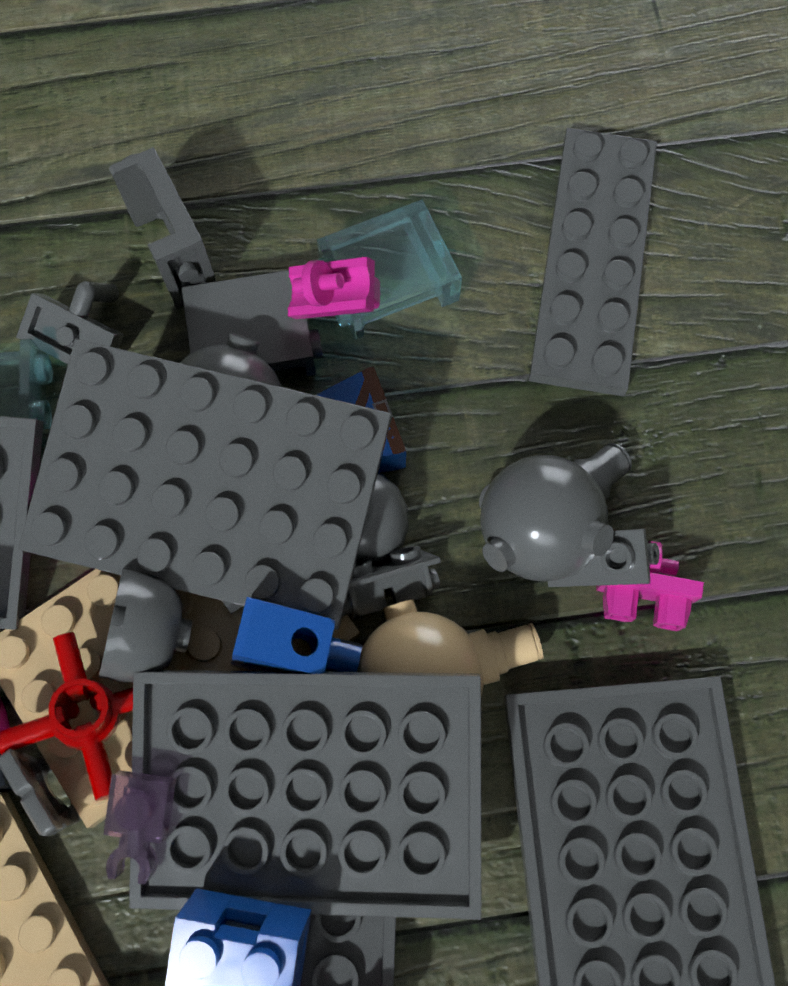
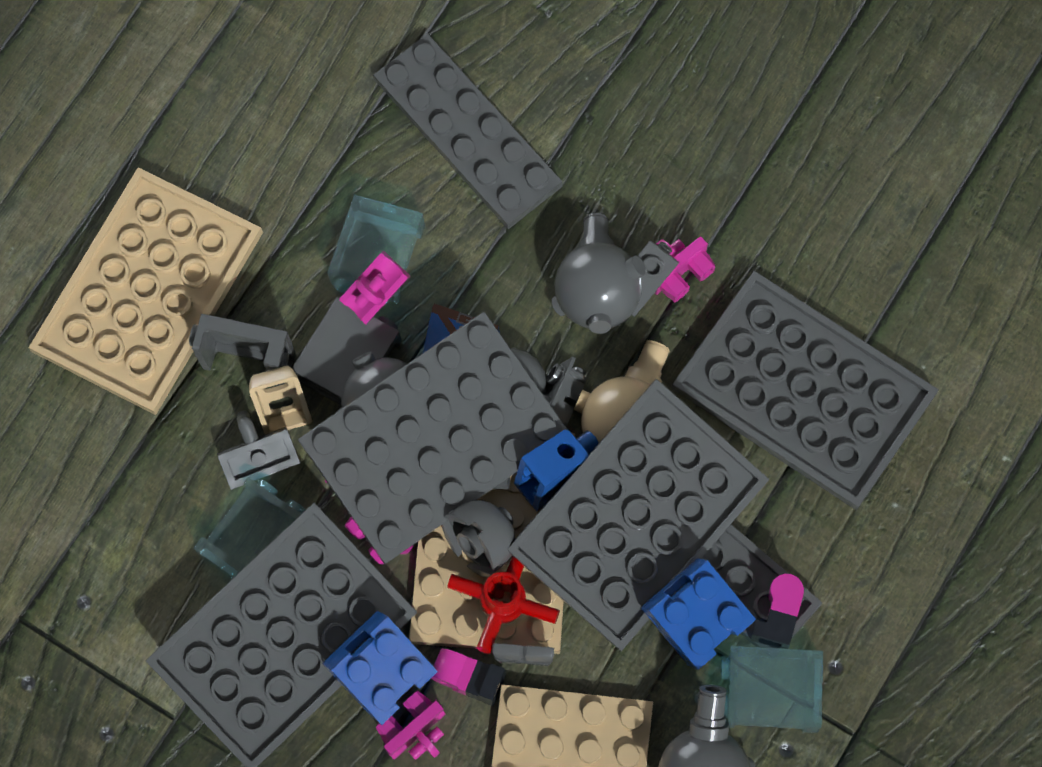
camera: 45 degrees left, 0 degrees up
clear purple plate [103,770,176,884] -> none
none -> tan plate [28,168,263,415]
none -> tan piece [249,366,312,435]

